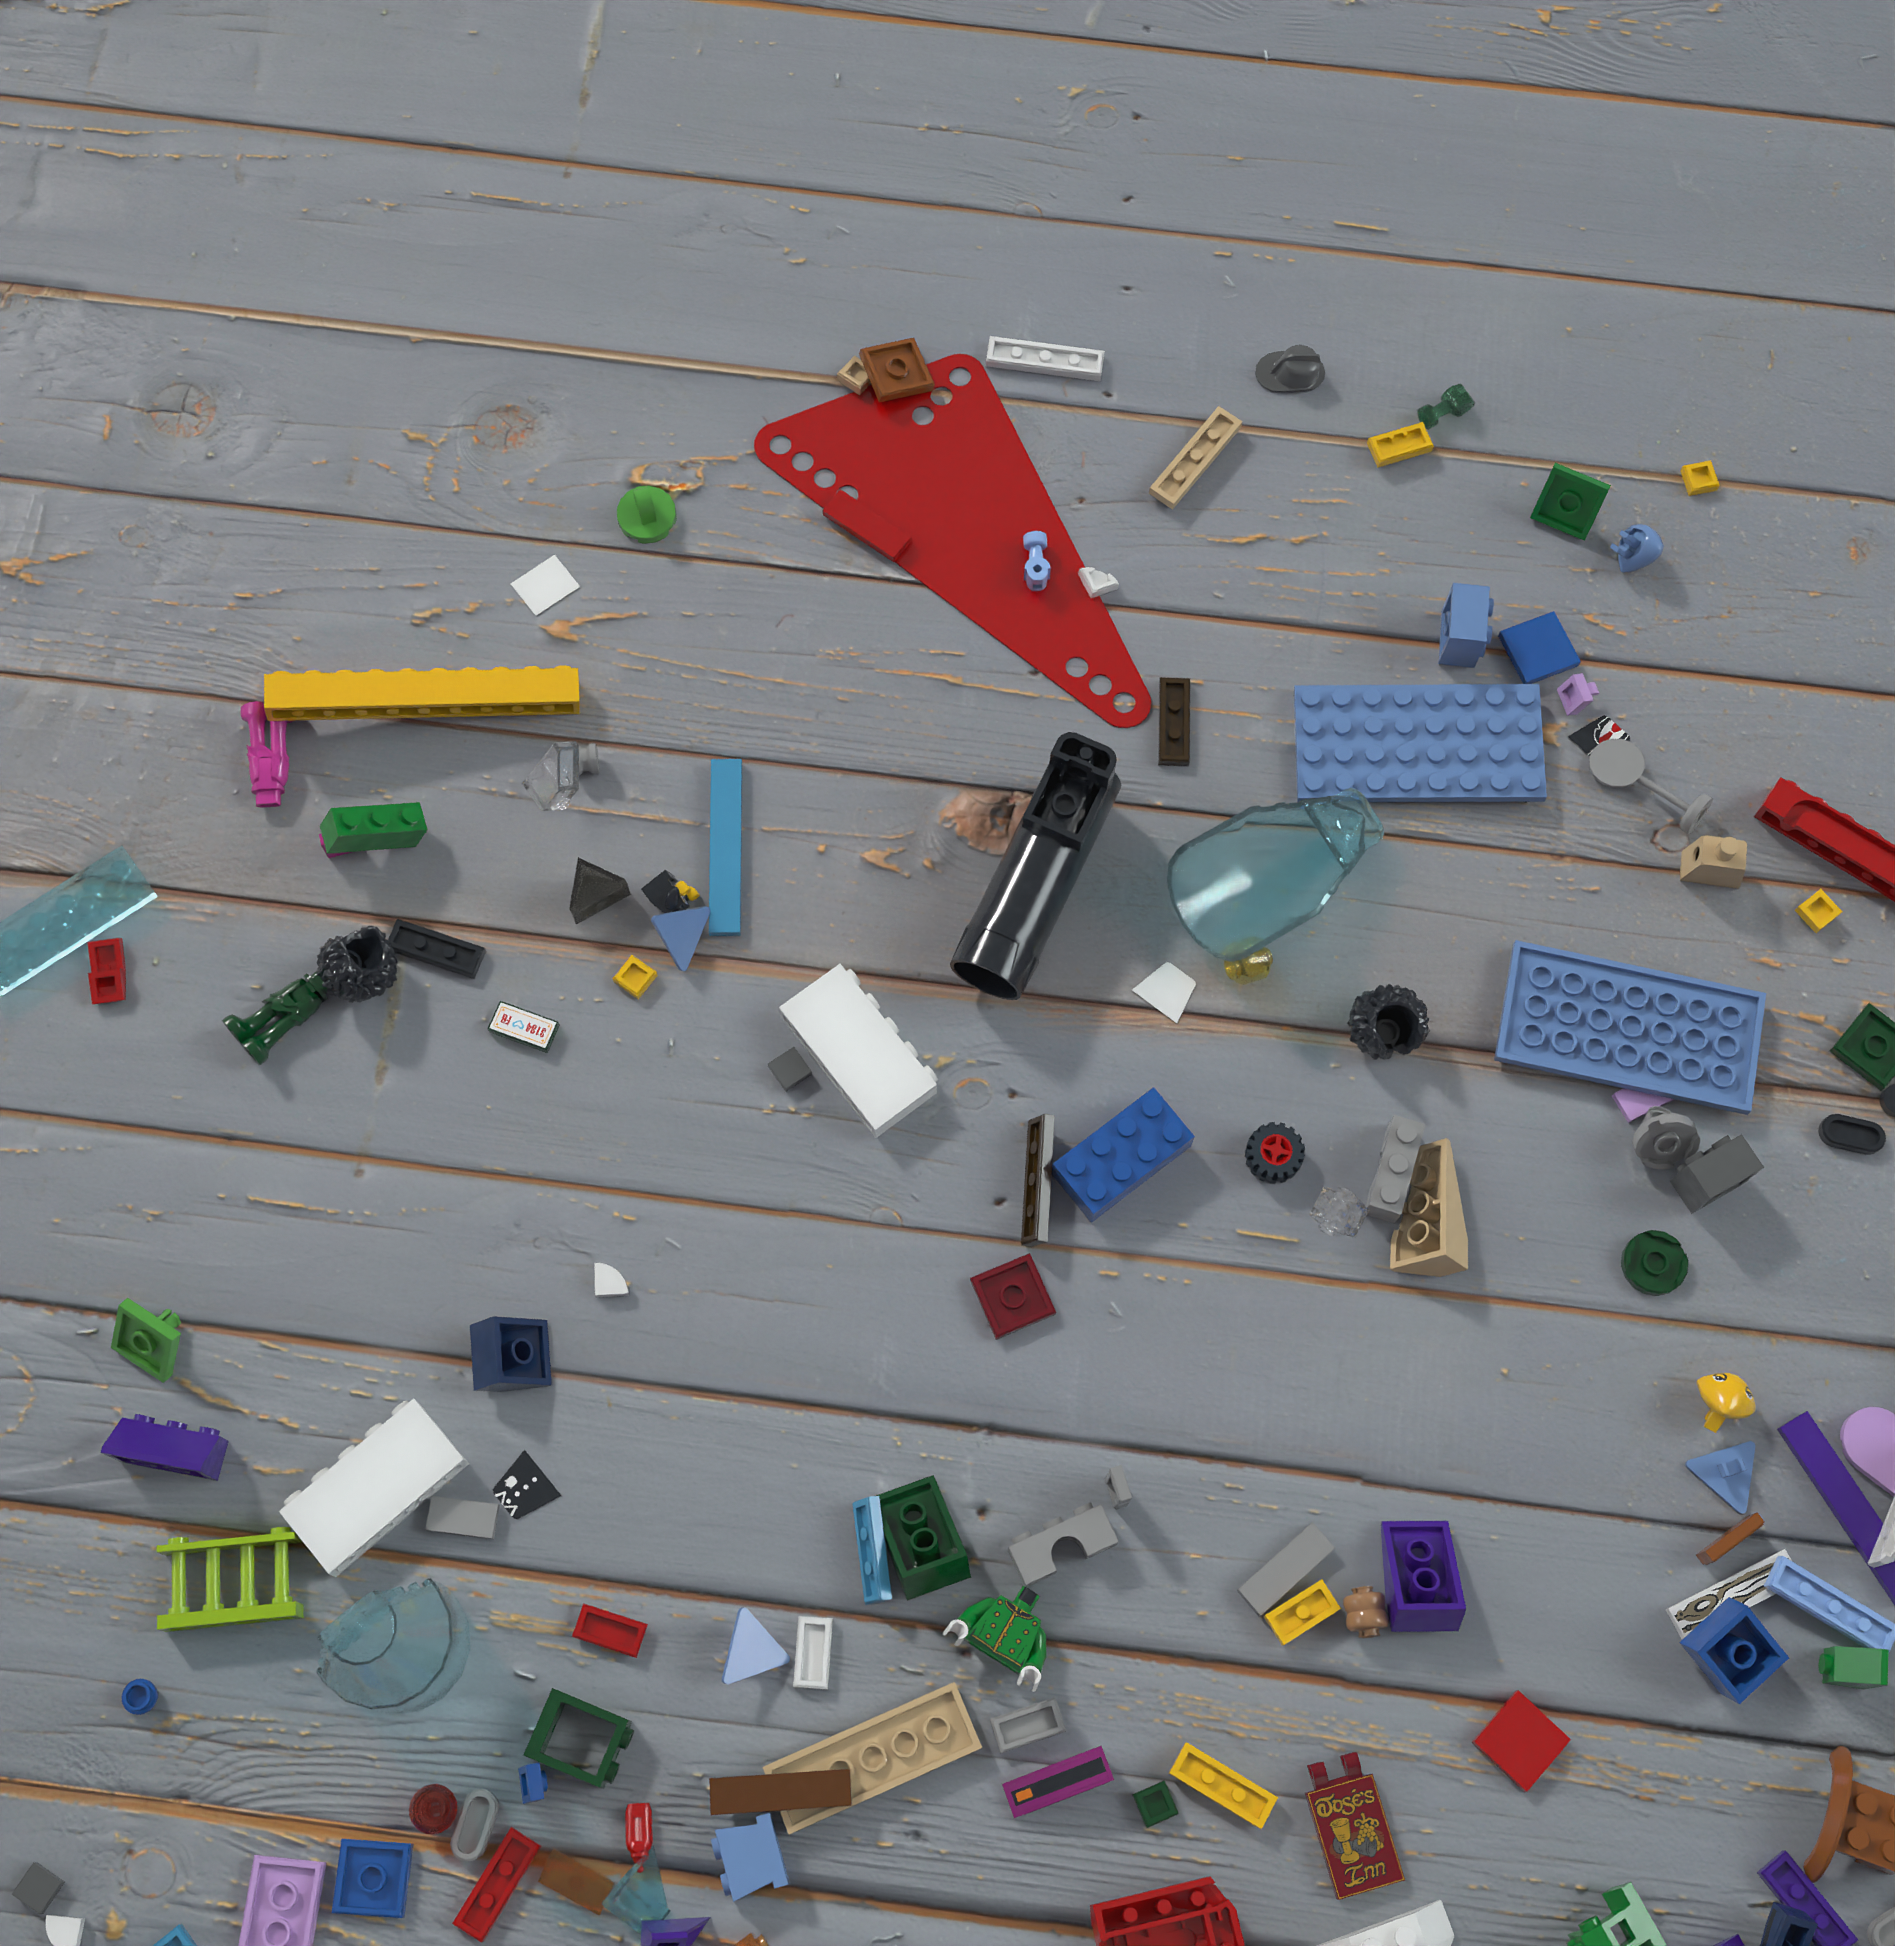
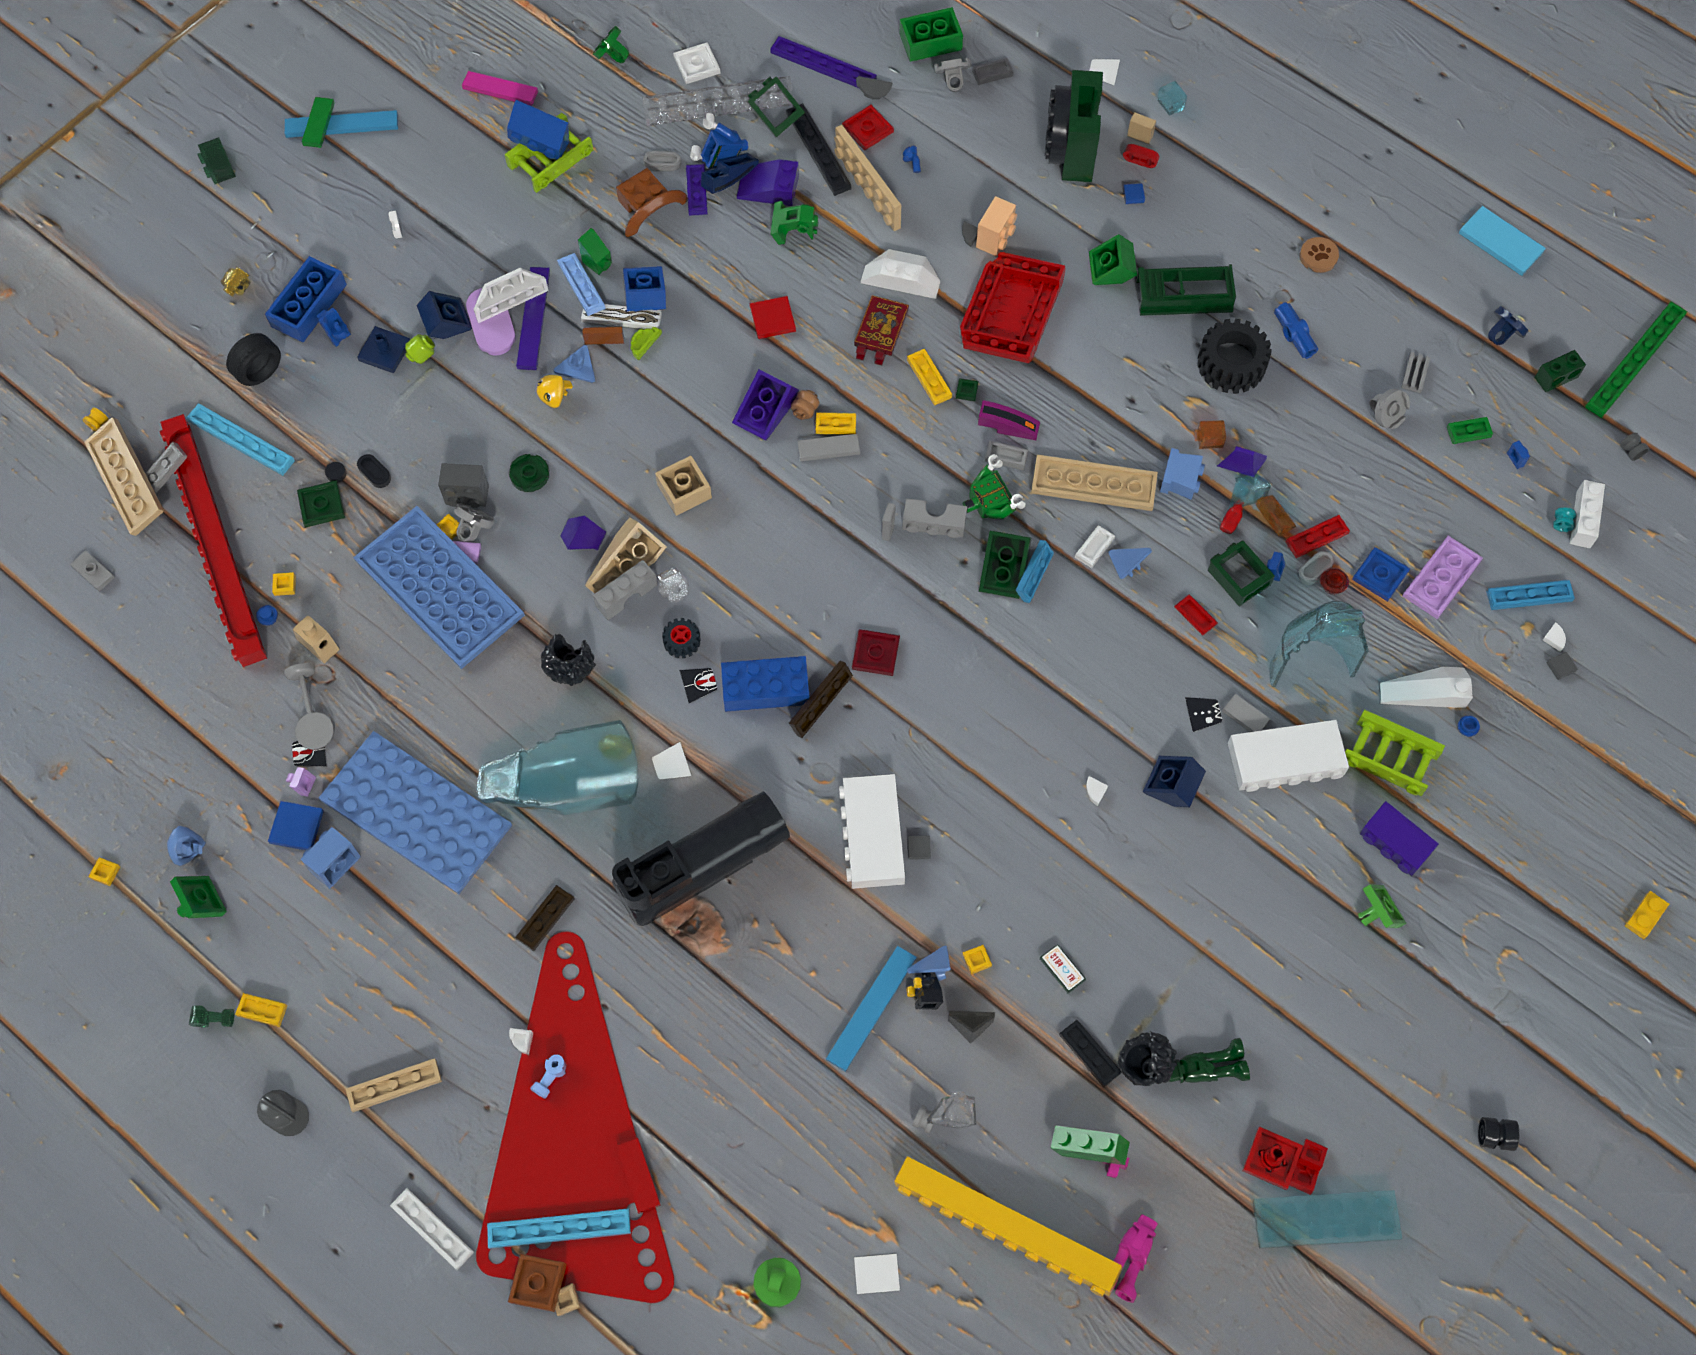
camera: 145 degrees left, 5 degrees down
reddish brown tile [709,1769,852,1815] -> none
none -> blue plate [256,605,278,626]
none -> yellow tile [437,514,459,540]
none -> medium azure tile [487,1208,631,1249]
none -> dark purple slope [560,516,606,550]
none -> lime tile [631,327,662,361]
none -> tan brick [655,456,712,516]
none -> black sticker [679,668,717,703]
none -> red plate [1242,1126,1303,1190]
none -> white wedge [1379,667,1473,708]

